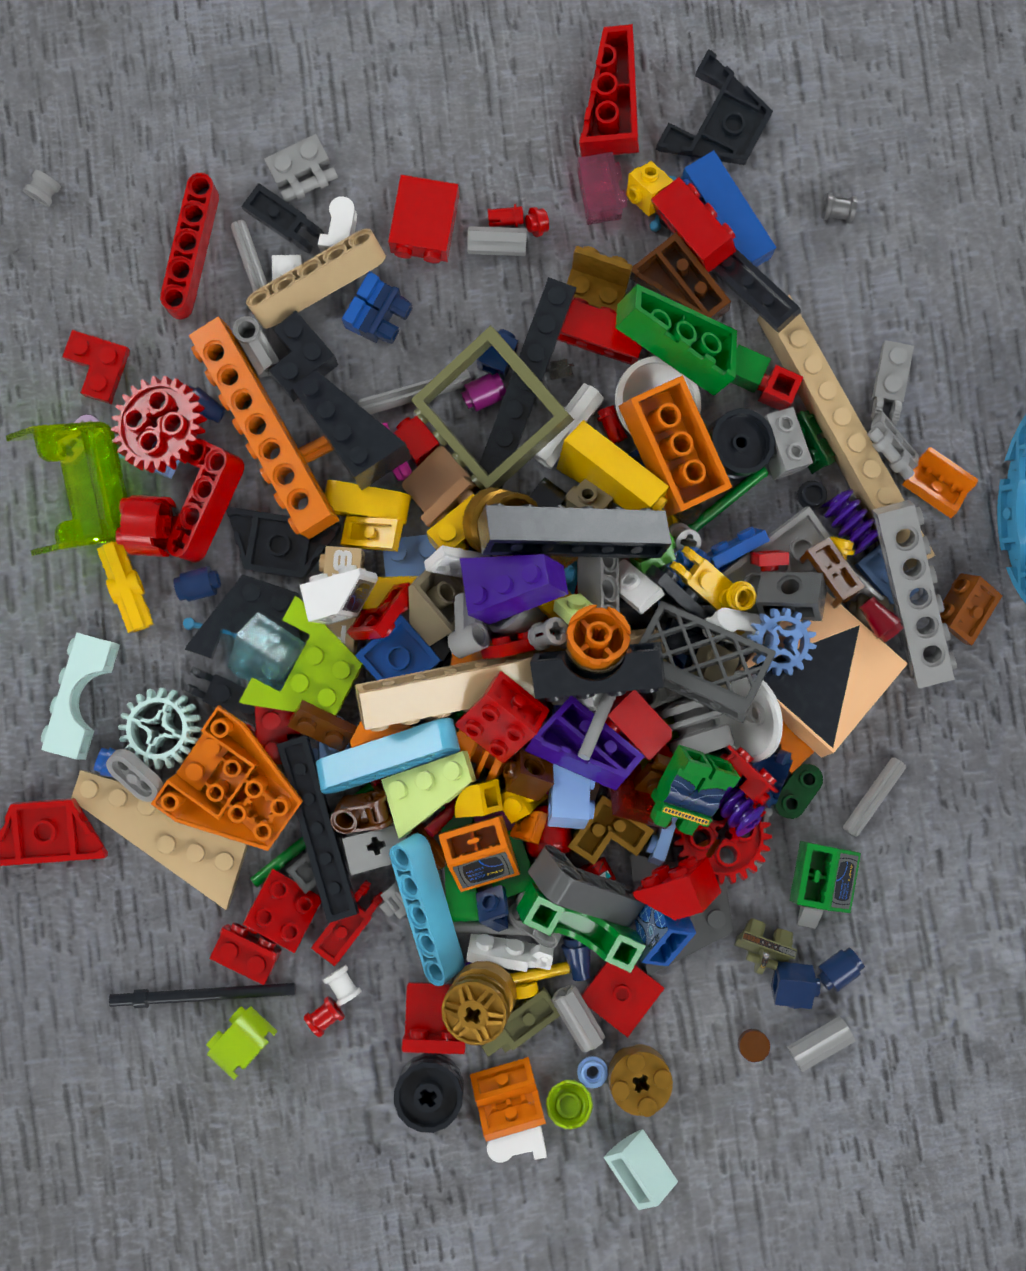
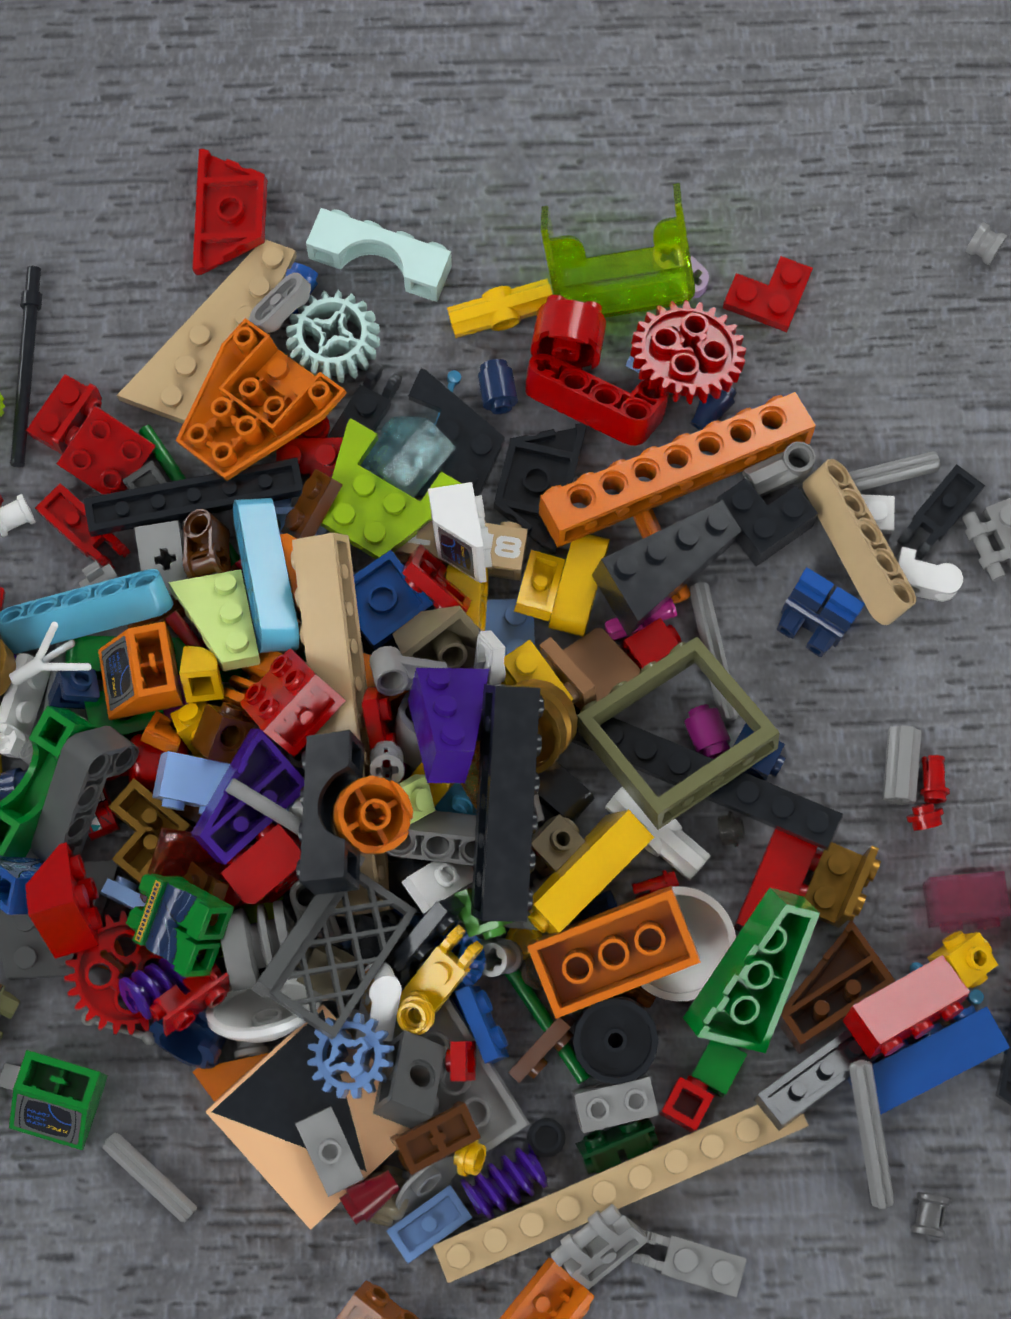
camera: 95 degrees right, 10 degrees down
red beam [160,173,219,319] -> none
red brick [388,175,460,264] -> none
dark green plate [773,764,823,819] -> none
light grey brick [872,500,957,689] -> none
none -> white plant [9,622,92,686]
none -> light grey plate [295,1106,364,1197]
none -> reddish brown plate [508,1014,576,1083]
none -> light grey axle [849,1060,895,1209]

